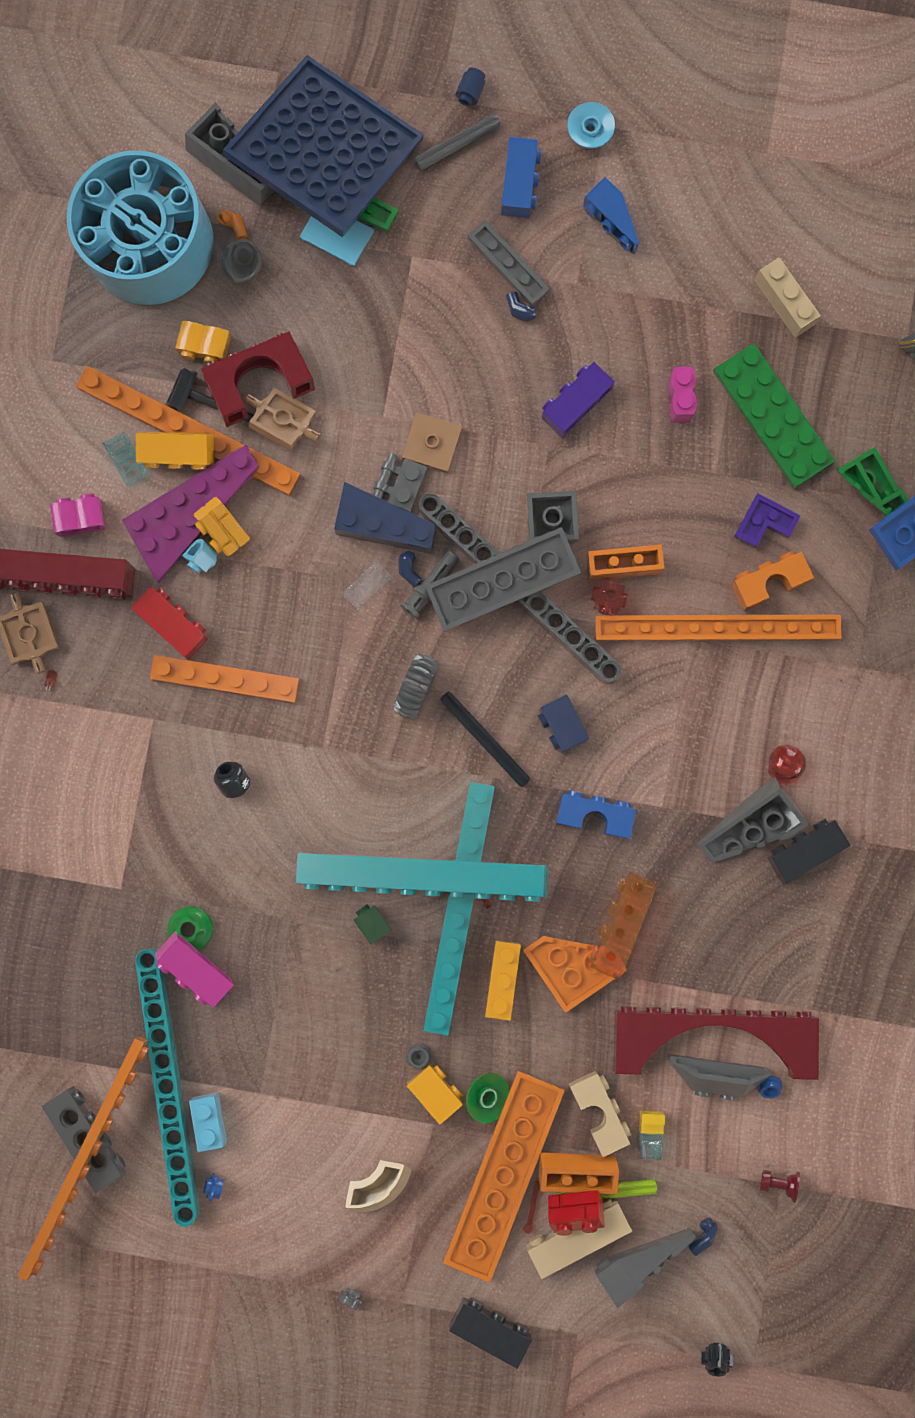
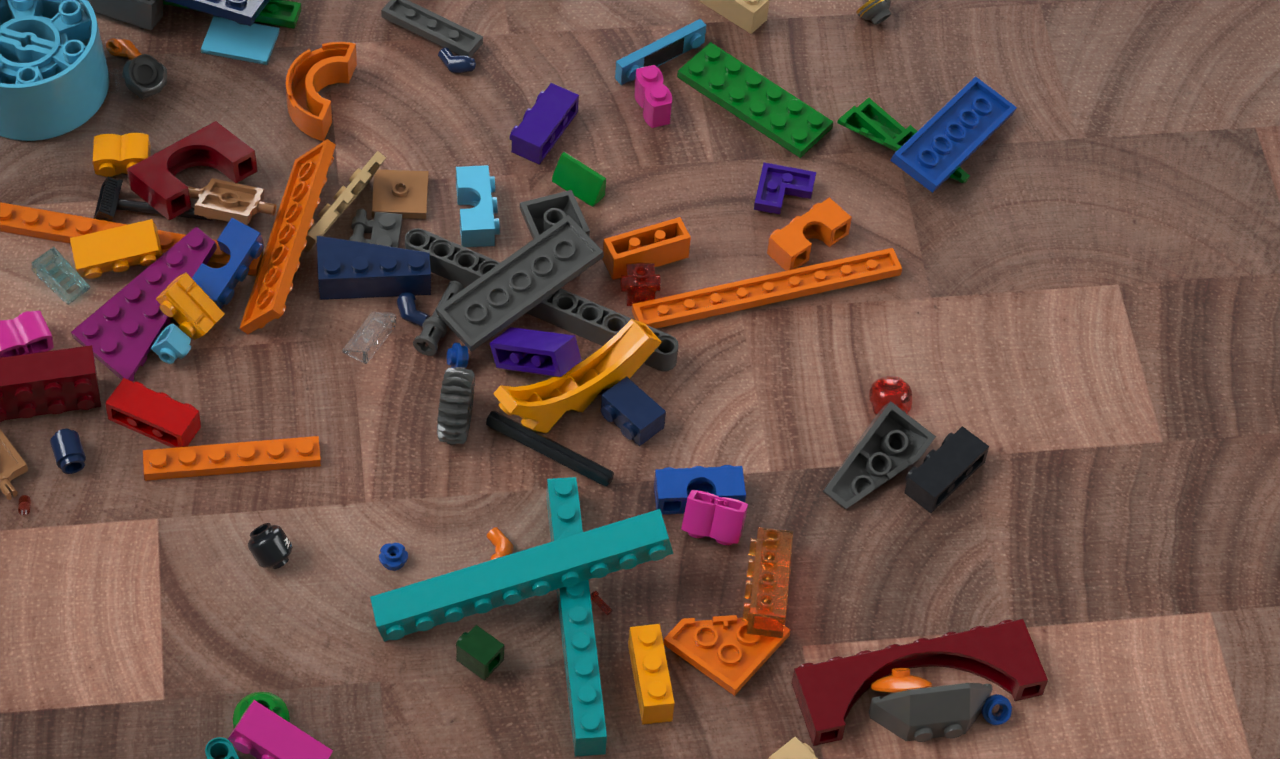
camera: 20 degrees left, 30 degrees down
none -> dark blue brick [50,429,86,474]
none -> blue arch [192,218,264,309]
none -> orange plate [239,139,336,334]
none -> orange brick [286,42,357,141]
none -> tan wing [304,151,386,253]
none -> blue plate [379,543,408,571]
none -> blue plate [447,343,469,368]
none -> medium azure arch [456,165,500,247]
none -> orange arm [487,527,514,560]
none -> dark purple brick [490,327,582,377]
none -> light orange arch [493,319,662,434]
none -> green slope [552,152,606,207]
none -> dark azure plate [615,19,706,85]
none -> dark pink brick [681,490,748,545]
none -> orange dish [871,668,932,693]

